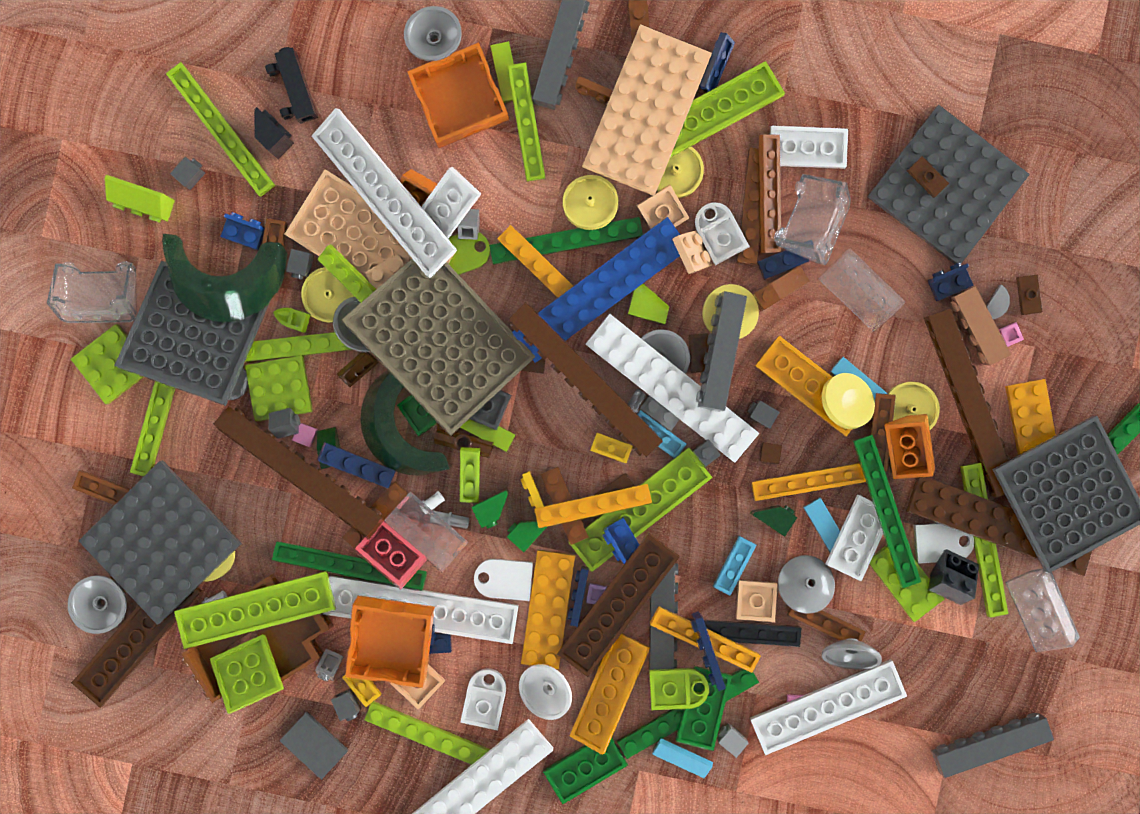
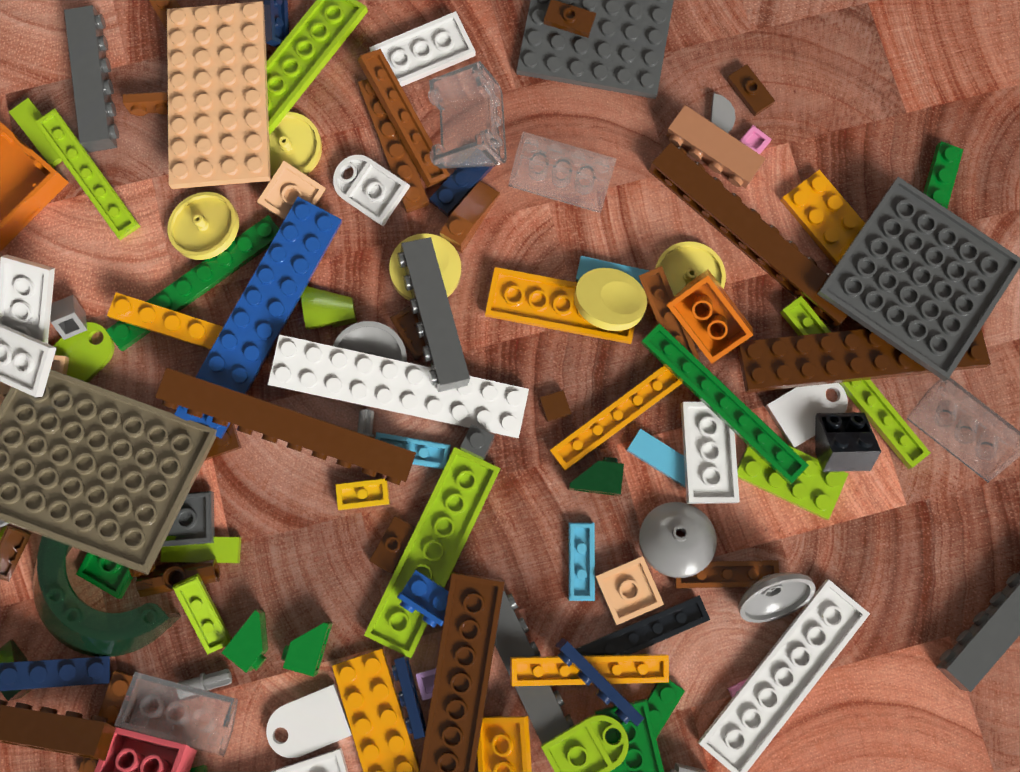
camera: 25 degrees left, 10 degrees down
white pin [420,491,445,514] -> none
yellow plate [520,471,544,508] -> none
light orange plate [534,484,652,528] -> none
dark orange plate [540,467,589,545] -> none
light grey plate [640,395,679,431] -> none
light nougat plate [672,231,712,274] -> none
dark grey brick [747,400,780,429] -> none
dark blue bracket [927,262,974,301] -> none

